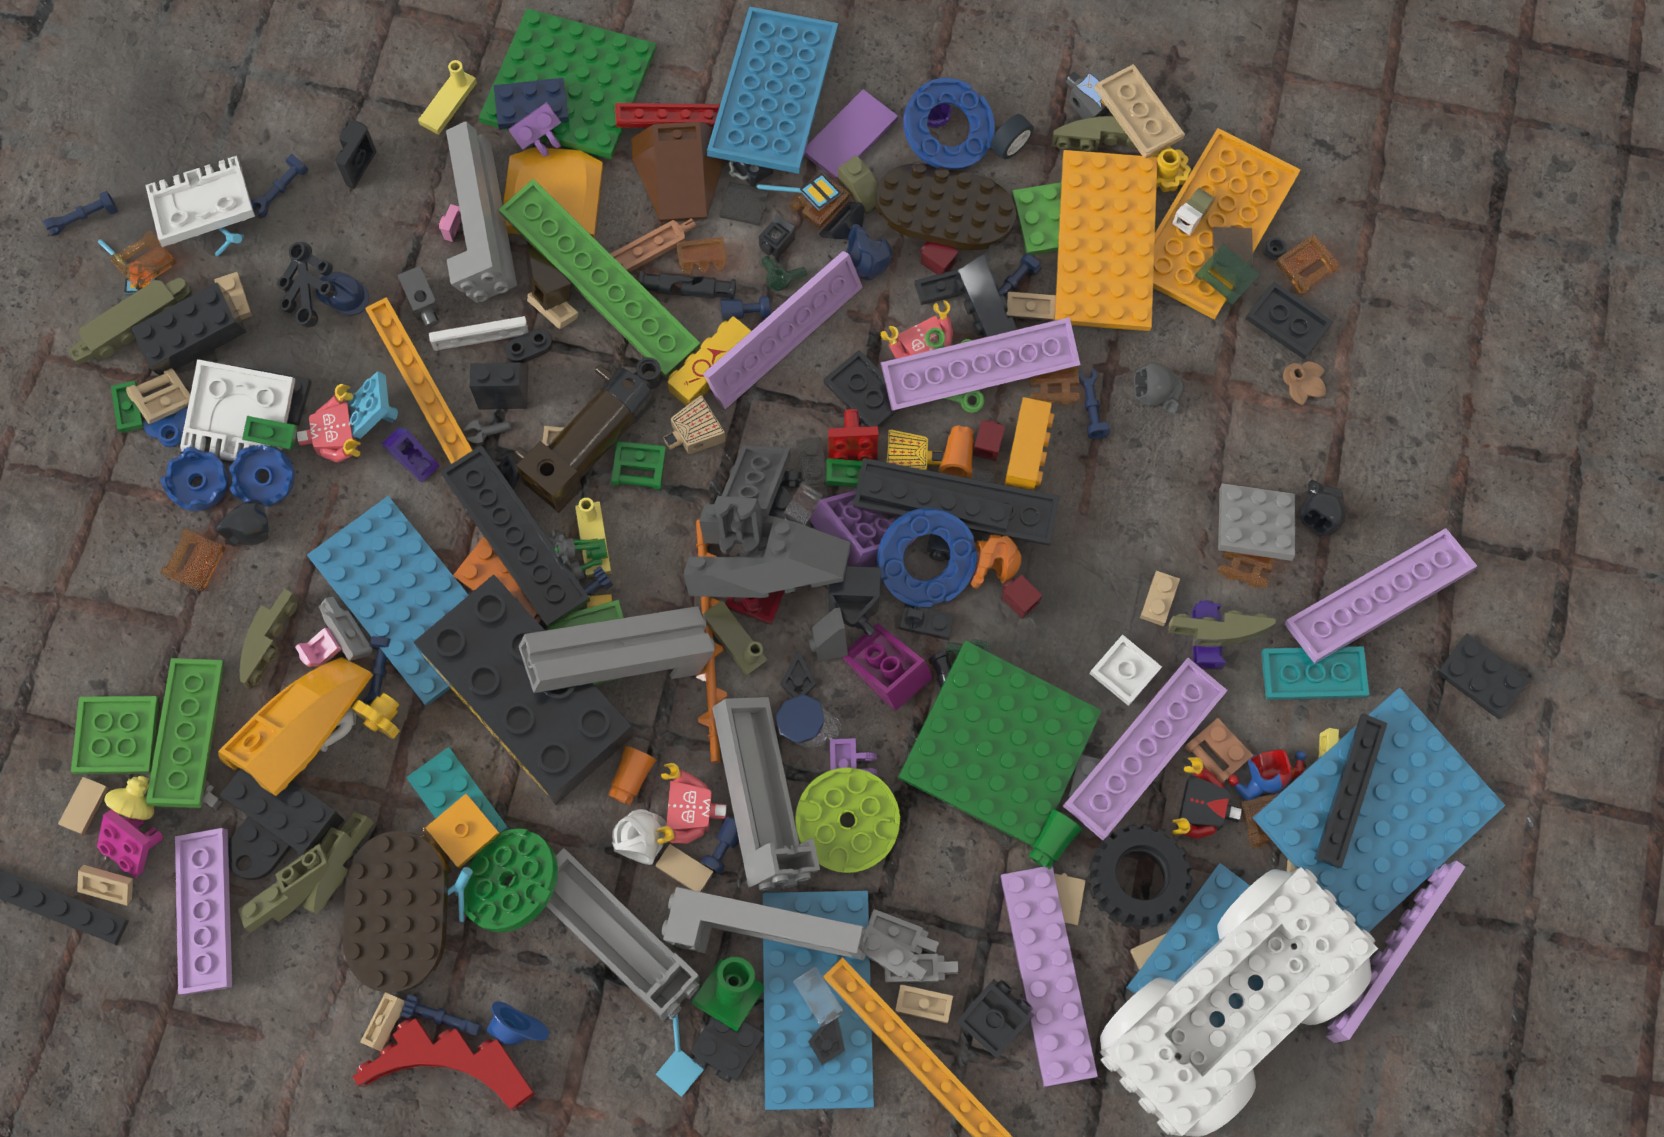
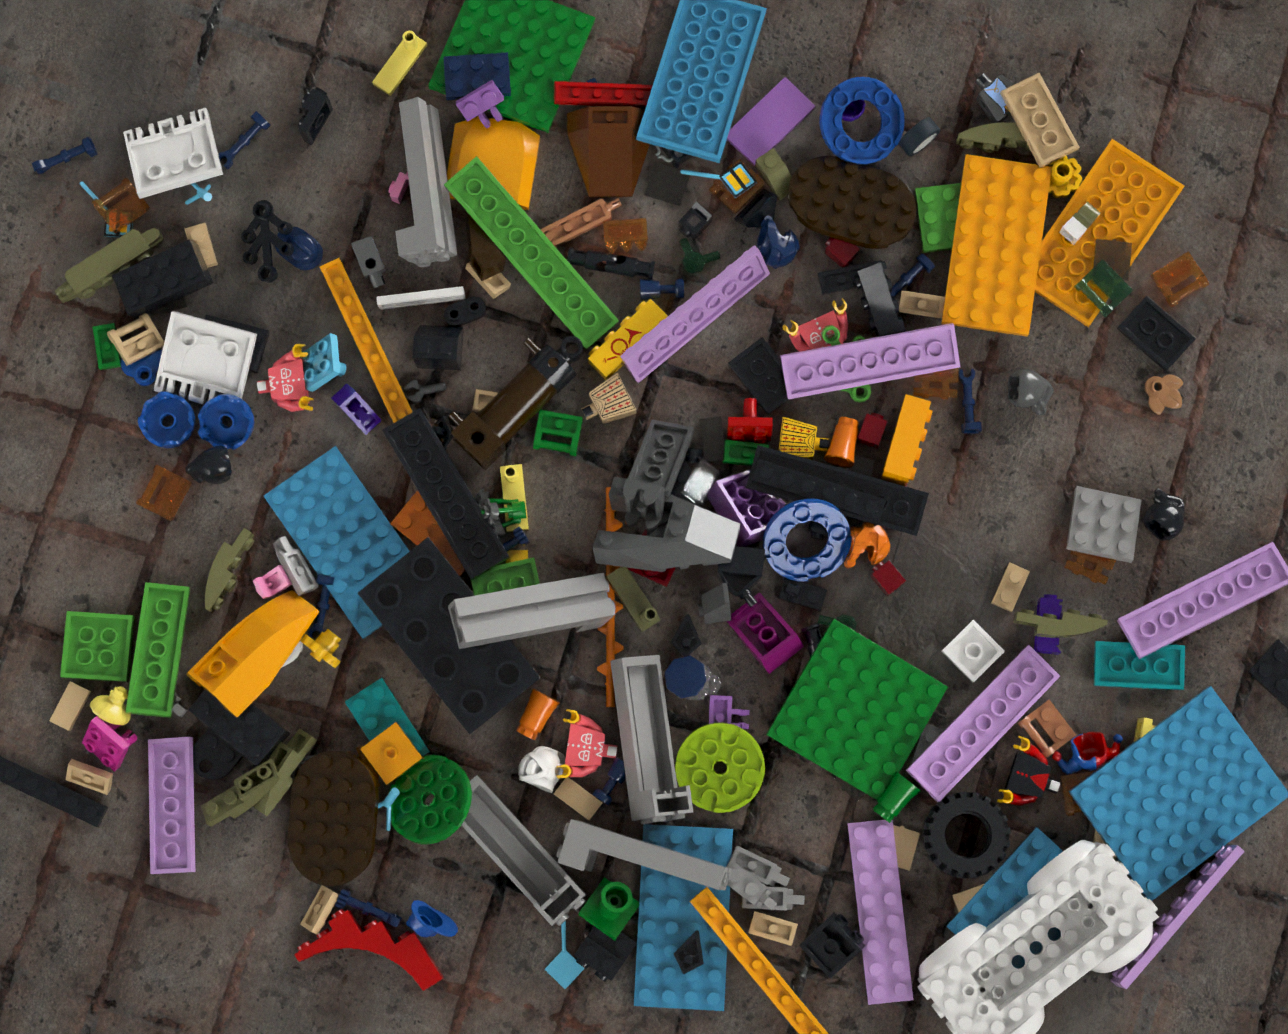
camera: 10 degrees right, 10 degrees up
green plate [242,416,298,450] -> none
clear tile [793,967,844,1027] -> none
black plate [1263,237,1287,260] -> none
black plate [1314,713,1388,869] -> none

